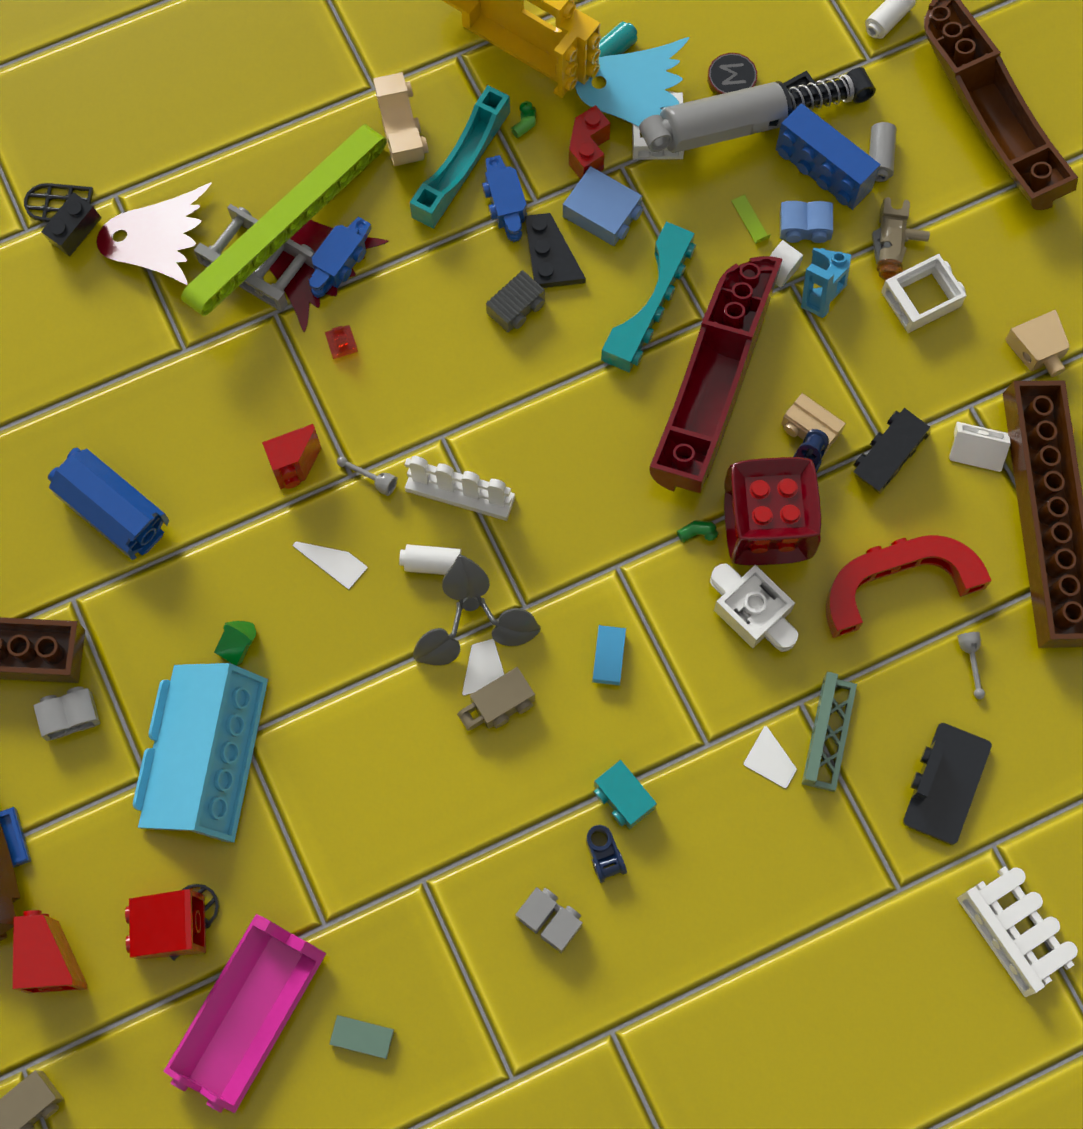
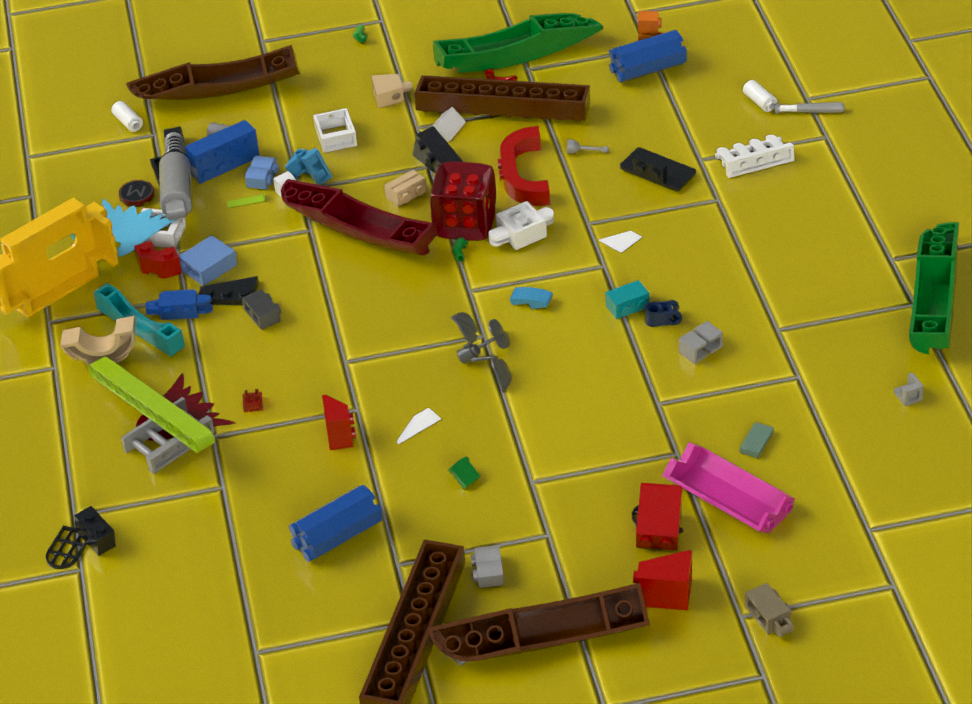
camera: 75 degrees left, 30 degrees down
piece [96,183,212,285] -> none
medium azure piece [133,663,268,843] -> none
blue hinge [309,217,372,298] -> none
light grey hinge [337,456,398,496] -> none
white brick [399,544,461,575] -> none
white fence [405,456,515,521] -> none
dark tan brick [457,667,535,731] -> none
white sticker [462,639,504,695] -> none
bright green arm [511,101,536,138] -> none
teal arch [601,221,696,373] -> none
dark blue piece [793,429,829,473] -> none
sand green fence [802,672,857,792] -> none
dark tan piece [872,197,930,279] -> none

